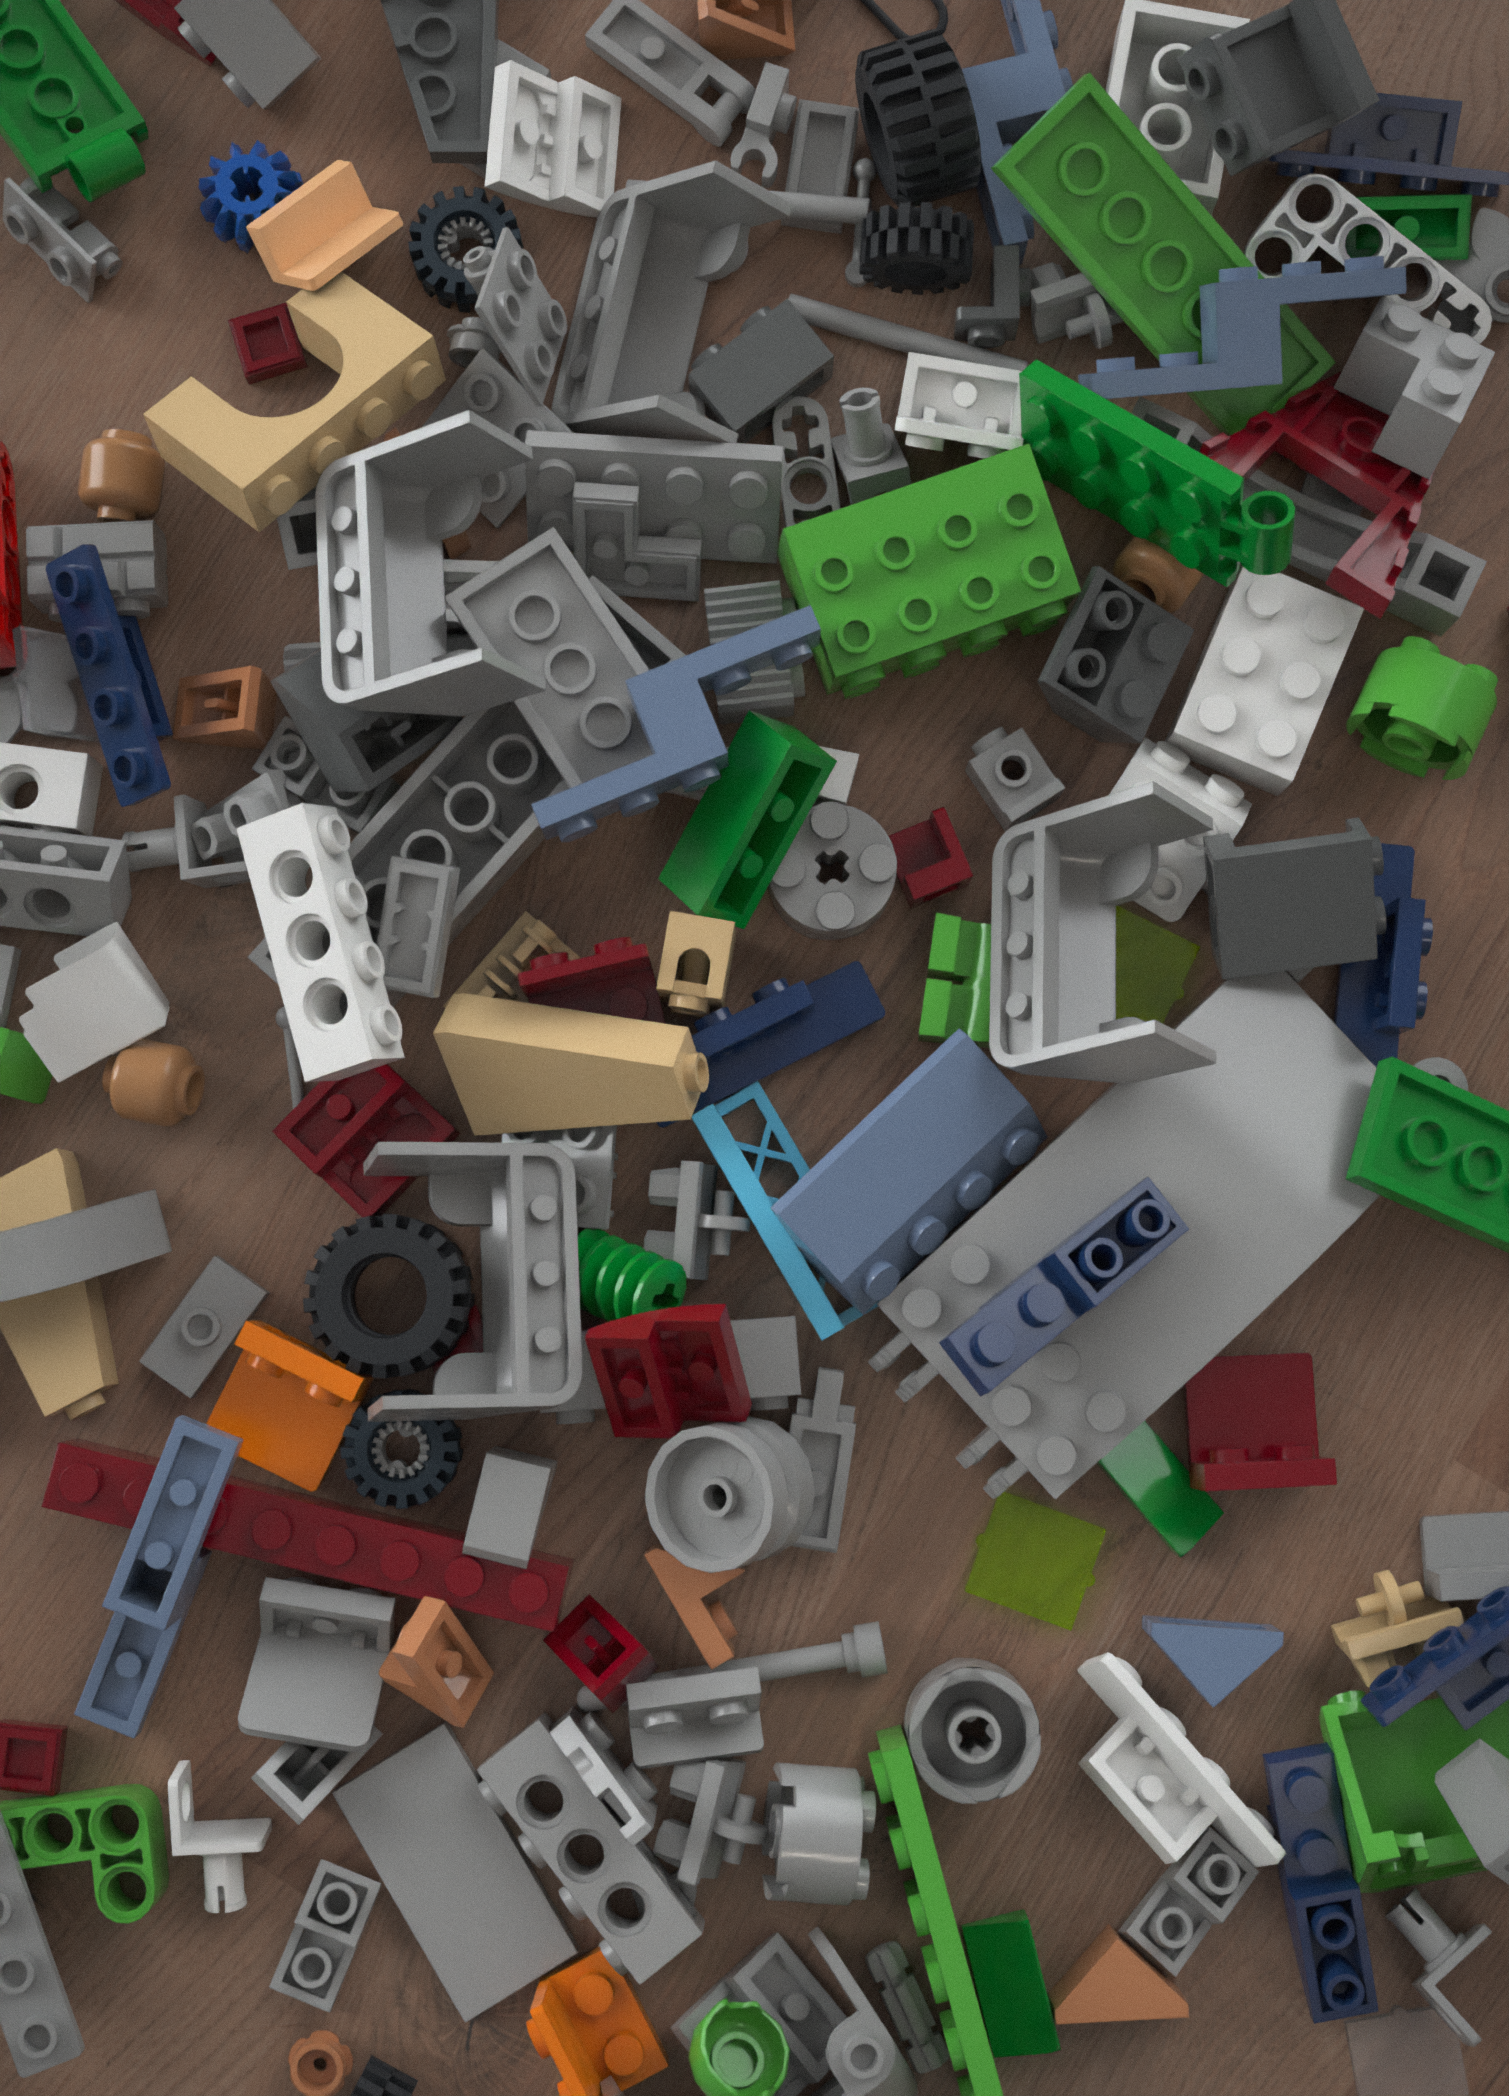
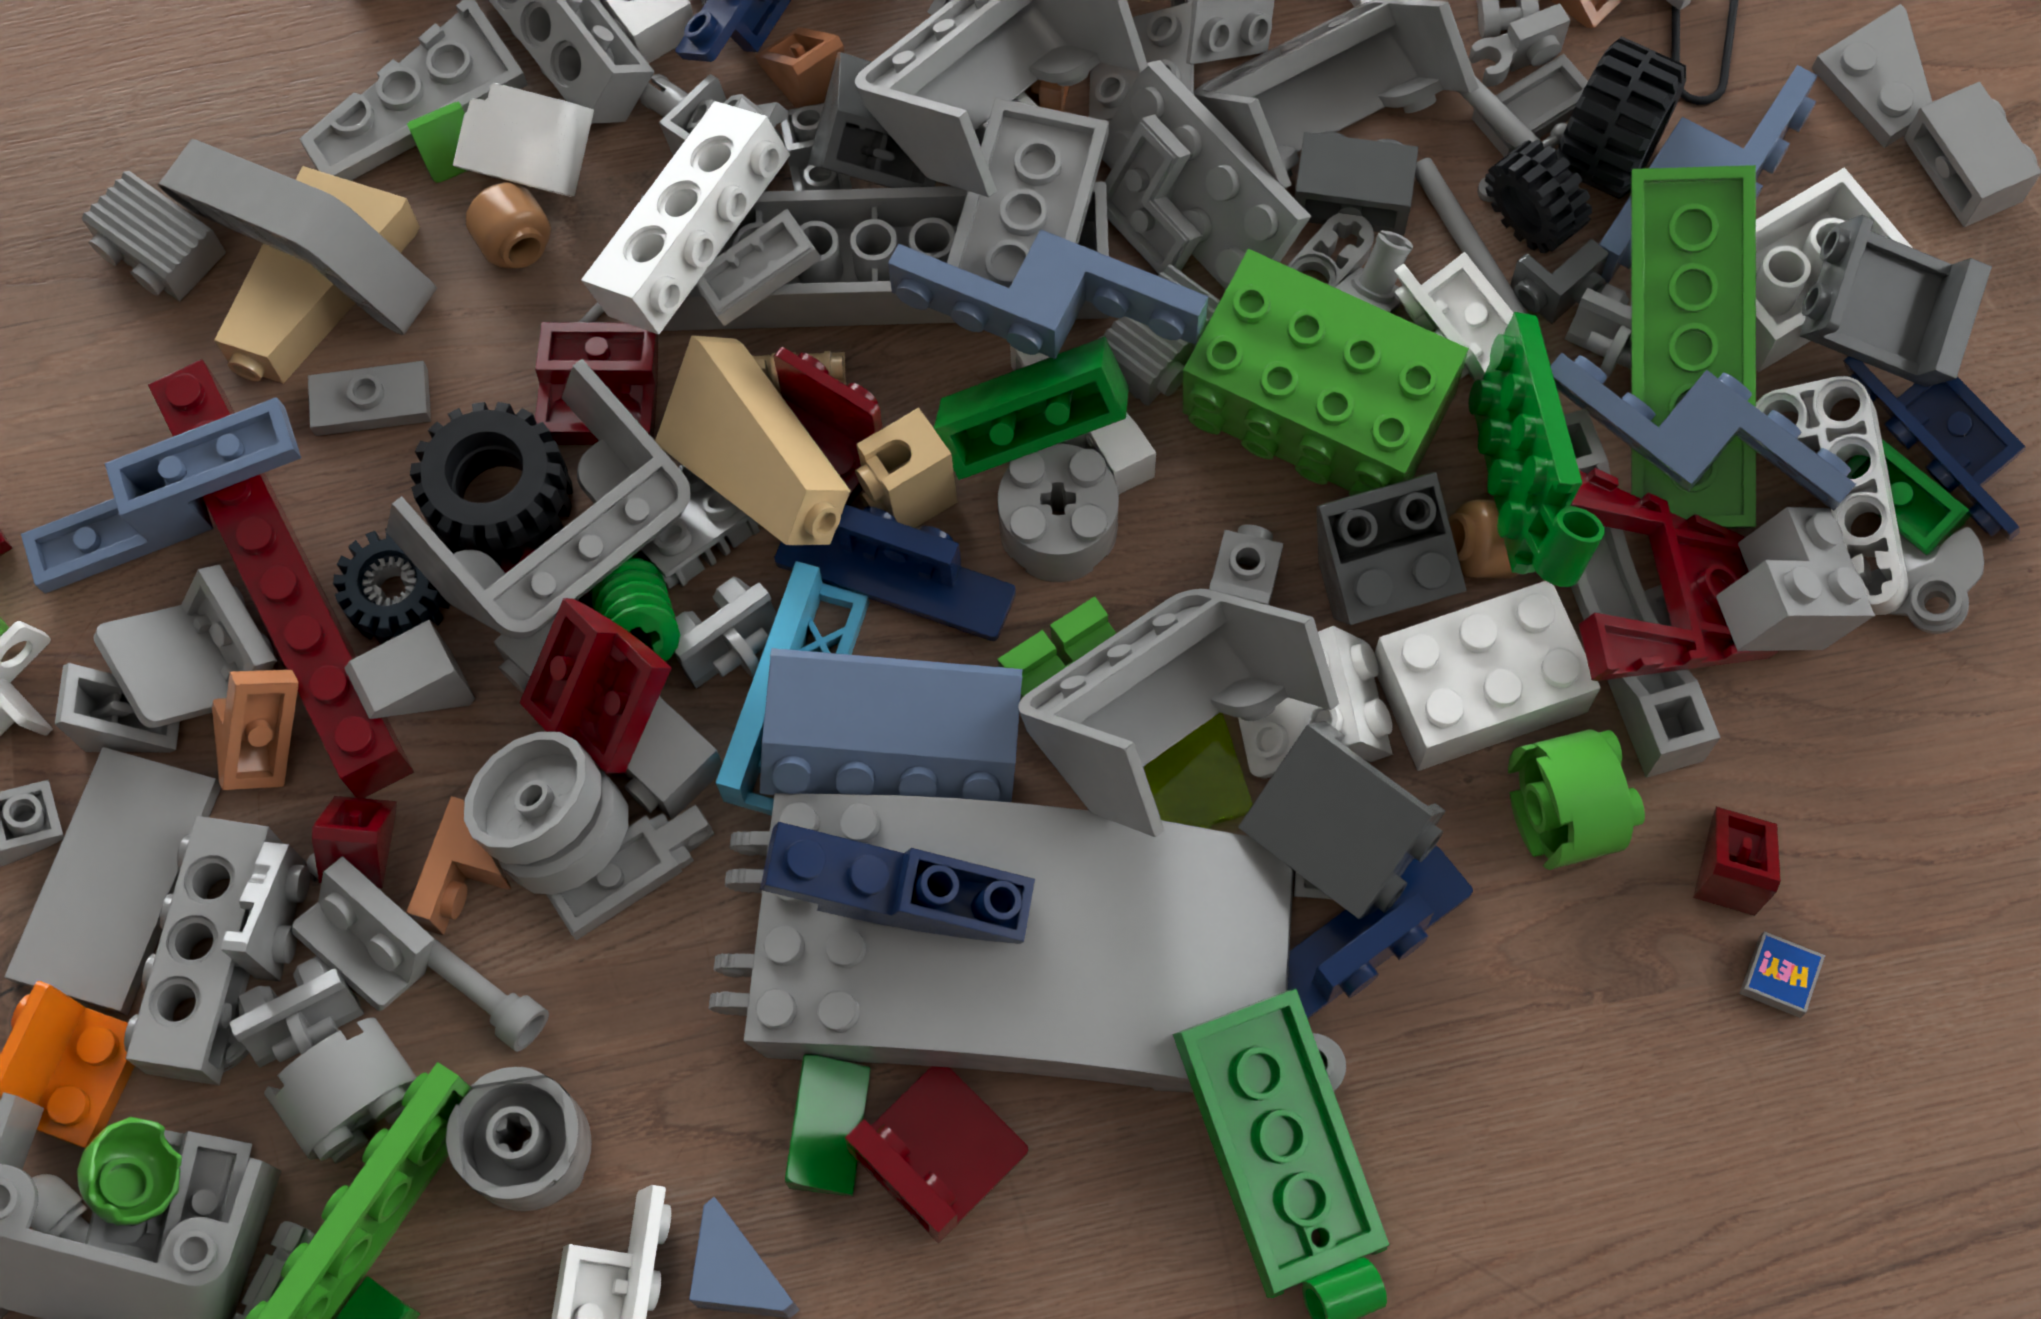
camera: 50 degrees right, 15 degrees down
orange bracket [206,1320,374,1492] -> none
dark red panel [888,806,973,909] -> none
clear neon green piece [964,1491,1107,1631] -> none

